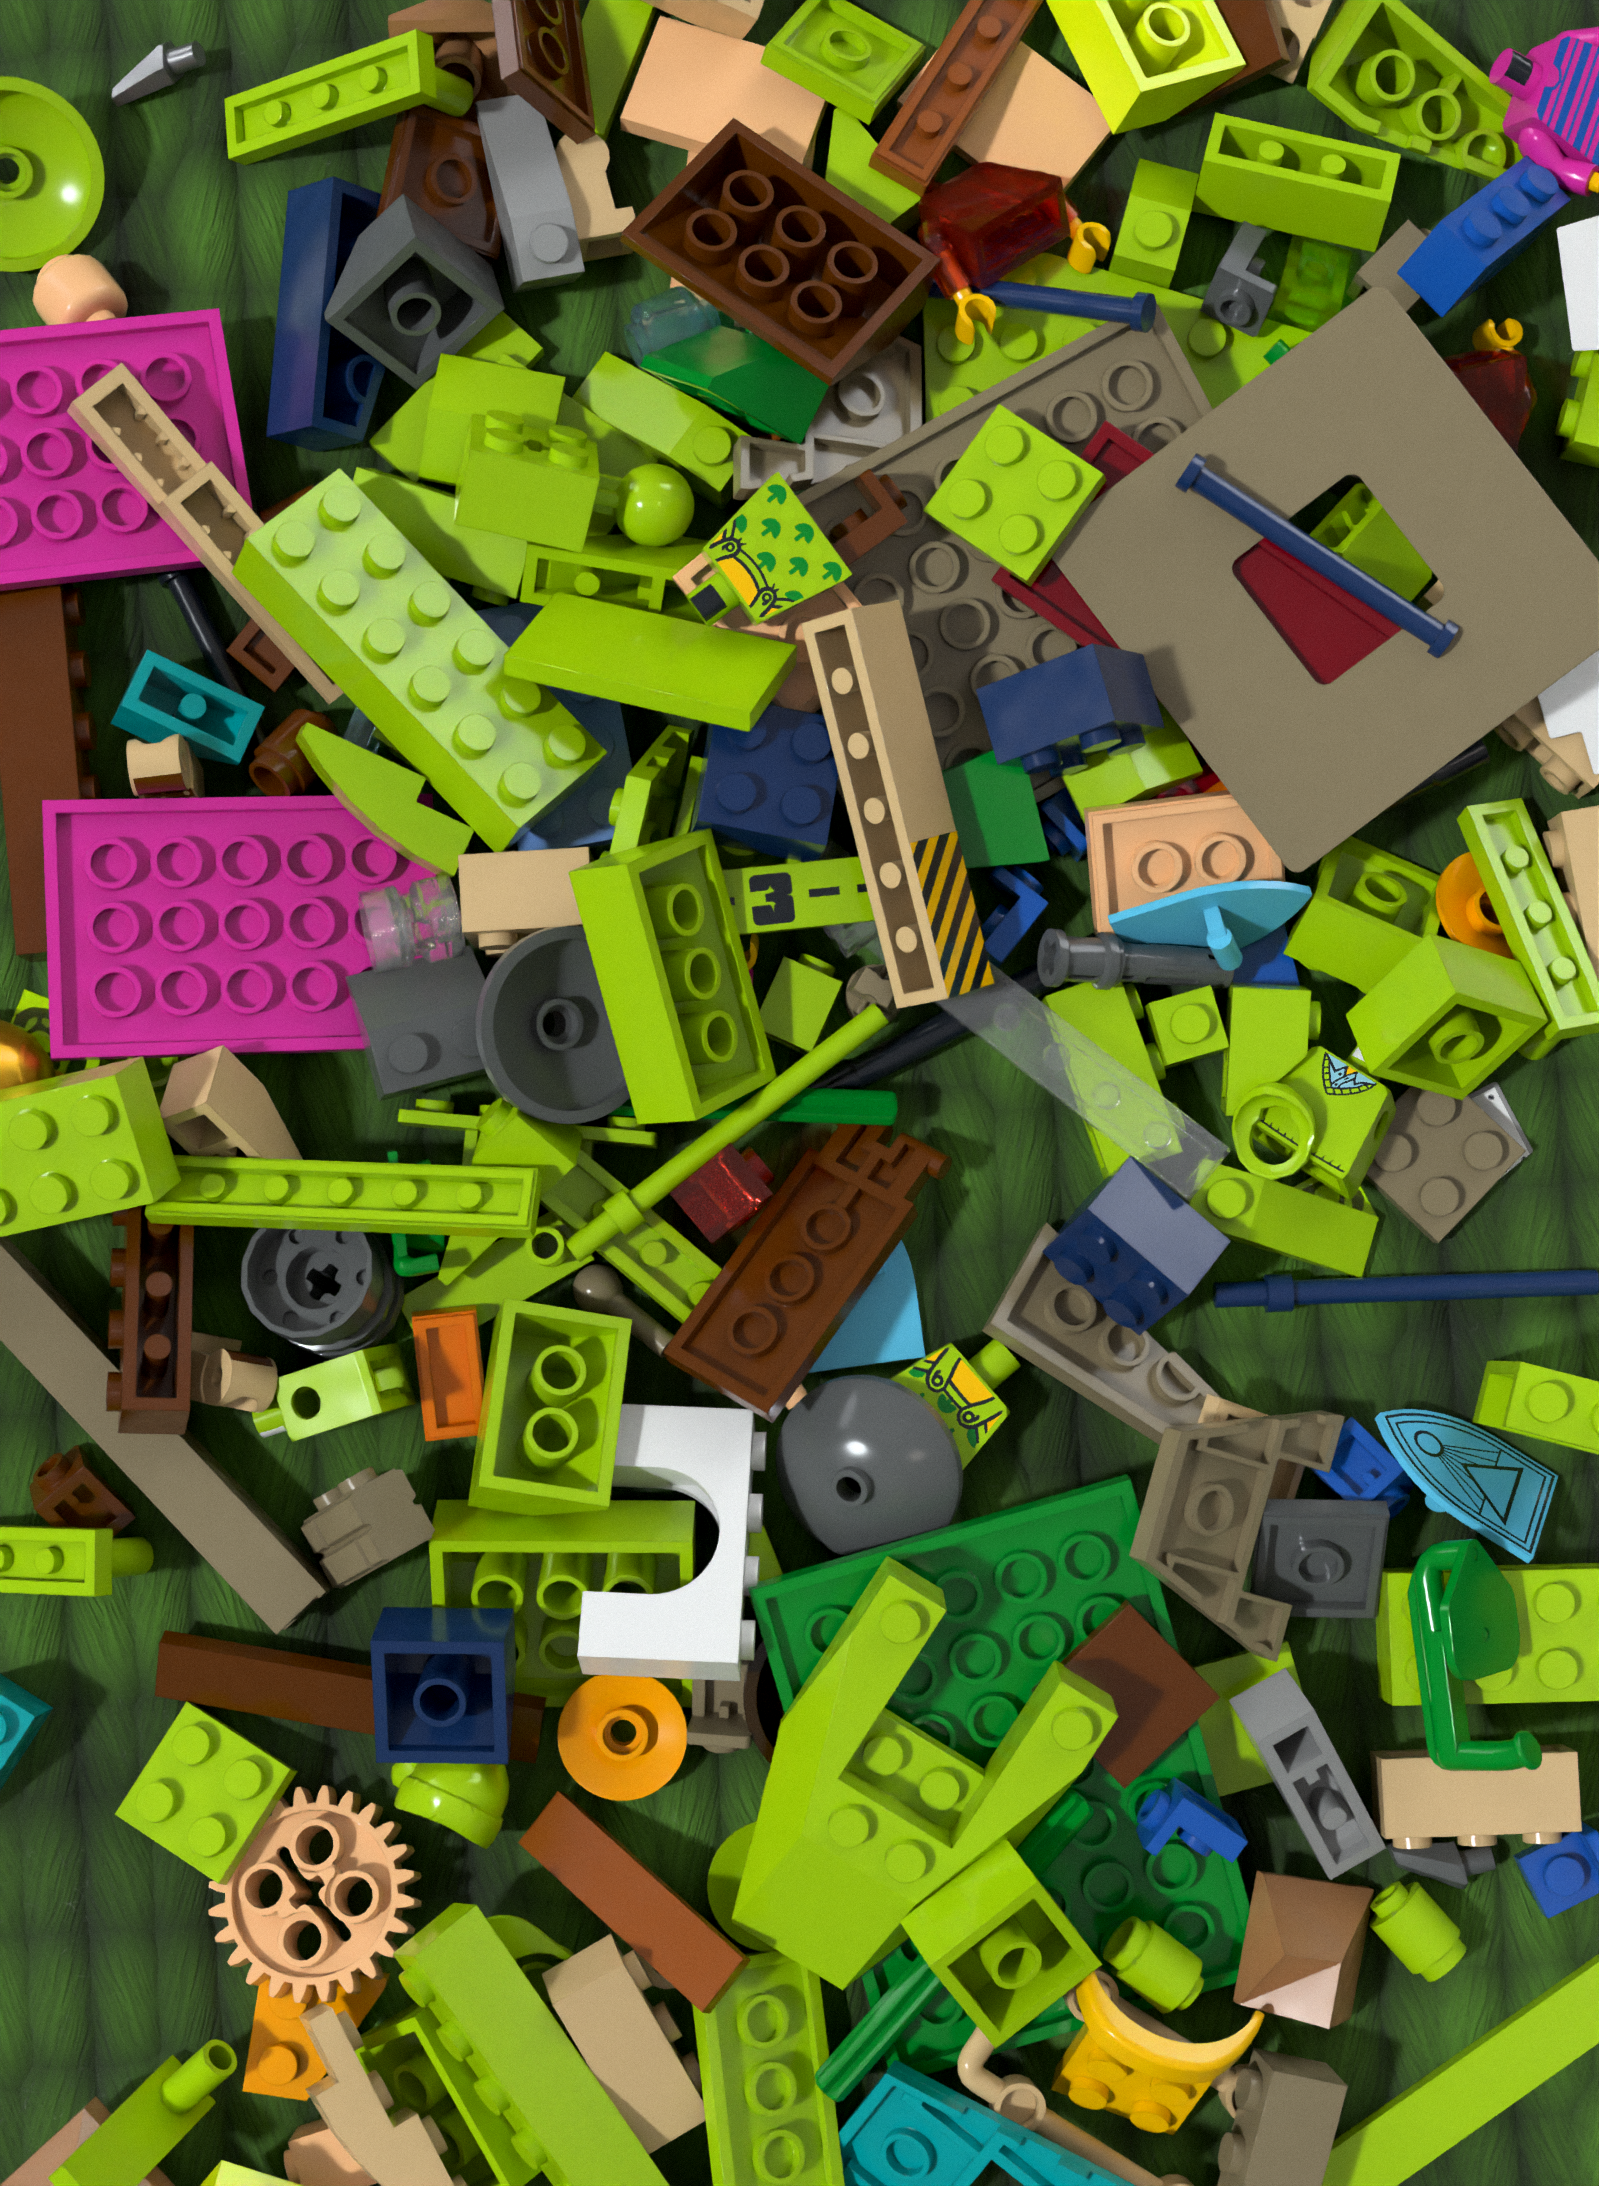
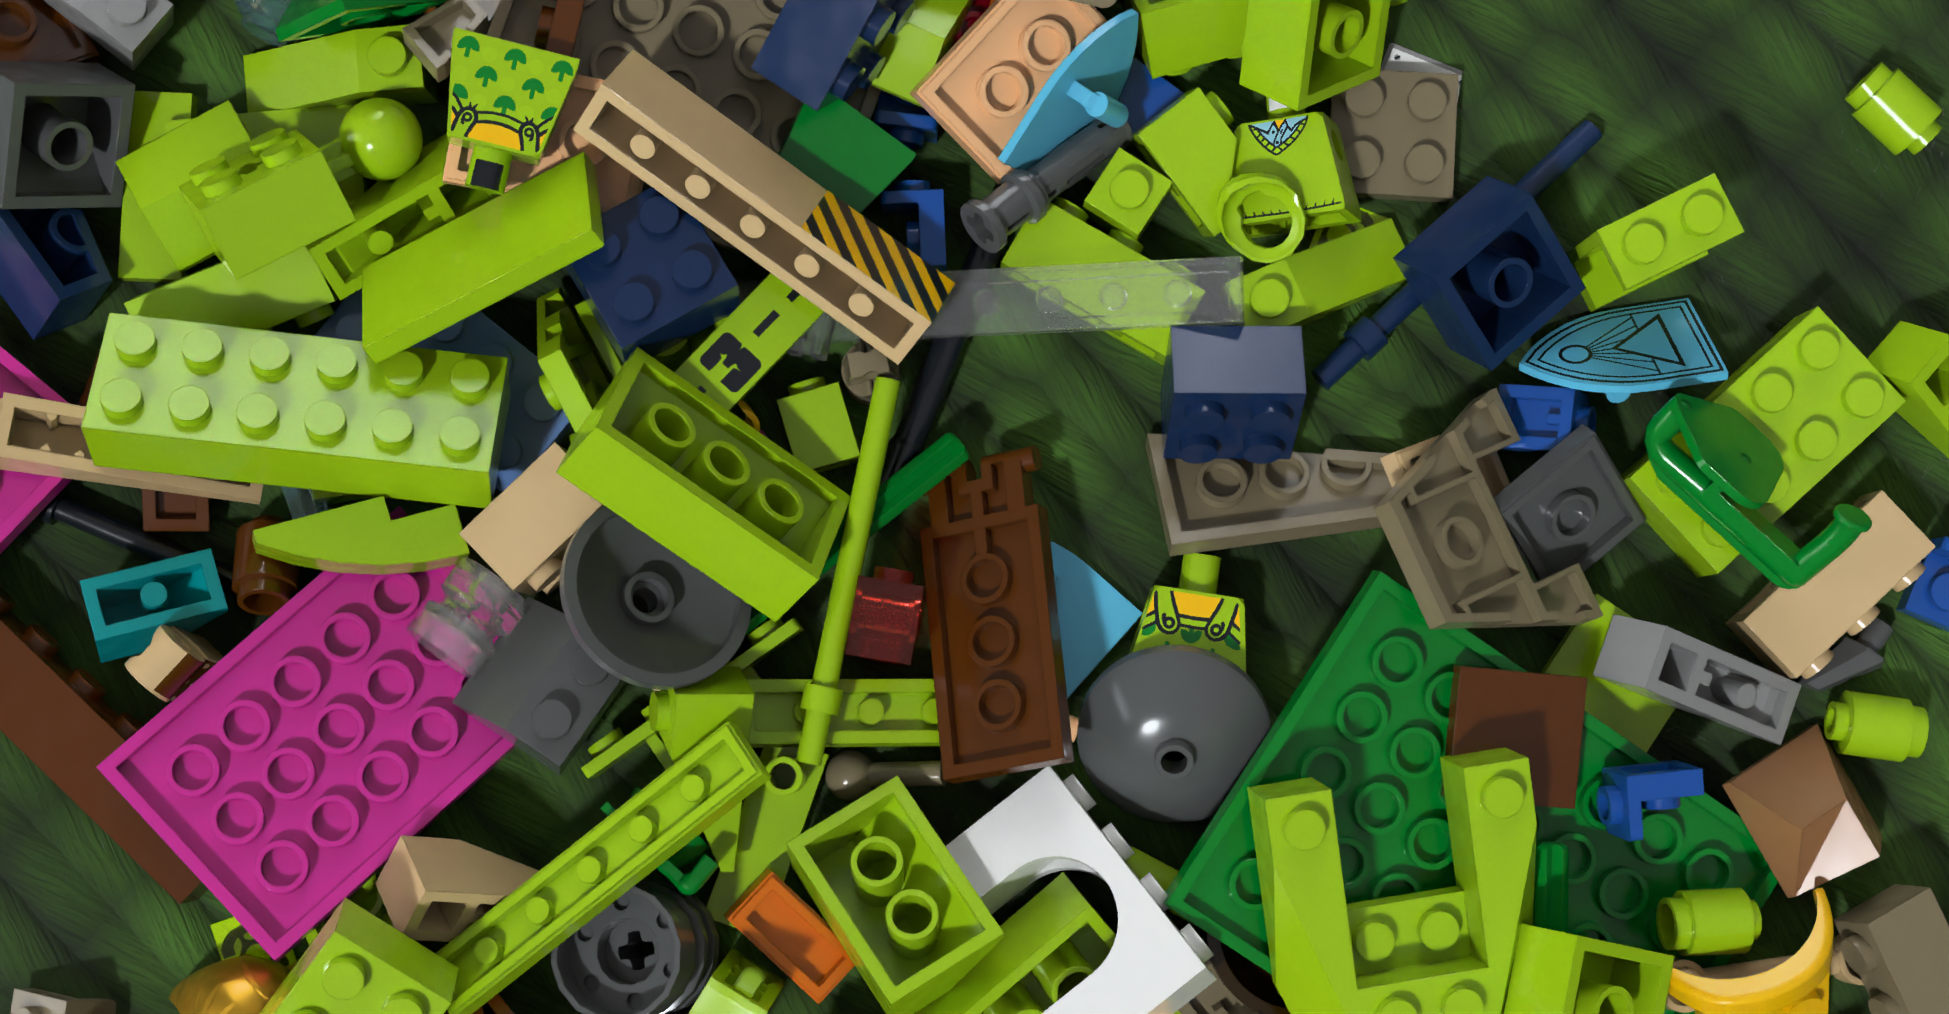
camera: 45 degrees left, 0 degrees up
none -> dark blue brick [1393,175,1586,371]

